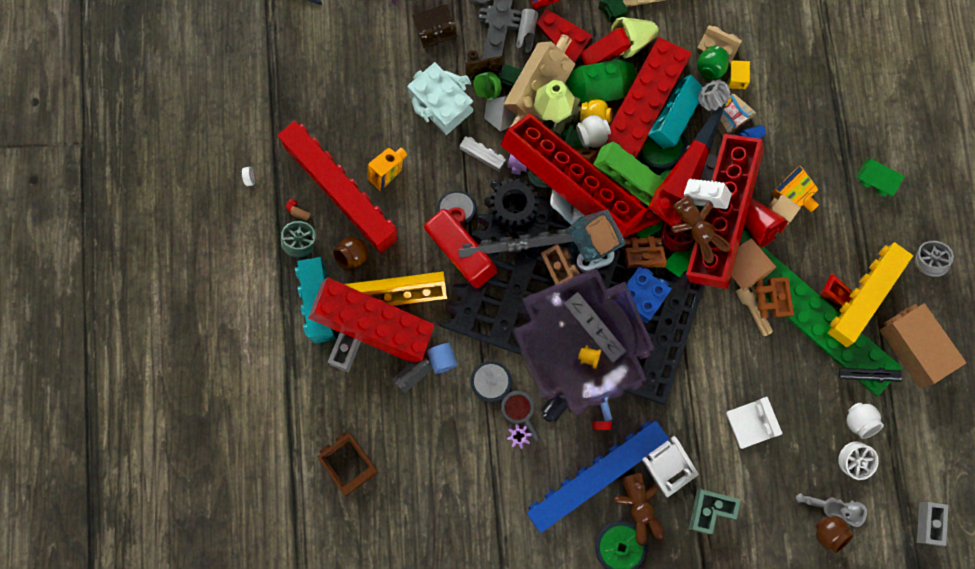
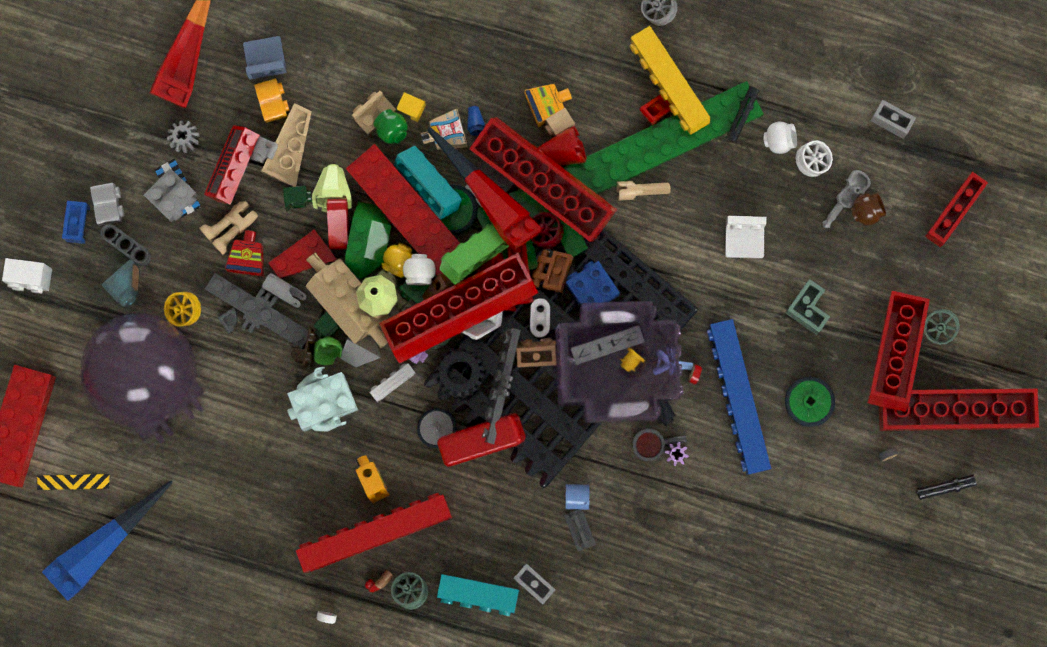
camera: 65 degrees left, 5 degrees up
red brick [308,277,435,364] -> none
reddish brown window [317,433,379,496] -> none
reddish brown piece [333,236,368,270] -> none
yellow brick [344,272,447,306] -> none
dark brown hinge [412,5,458,48] -> none
red tile [448,207,466,225] -> none
light grey wheel [471,361,512,402] -> none
slope [568,210,626,262] -> none
reddish brown animal [614,473,664,546] -> none
white container [642,436,699,498] -> none
reddish brown animal [671,196,731,264] -> none
white brick [684,178,732,209] -> none
light grey gear [698,79,731,111] -> none
medium nougat slope [731,238,777,291] -> none
dark orange plate [754,277,794,319] -> none
green brick [855,158,905,197] -> none
medium nougat brick [880,303,966,388] -> none

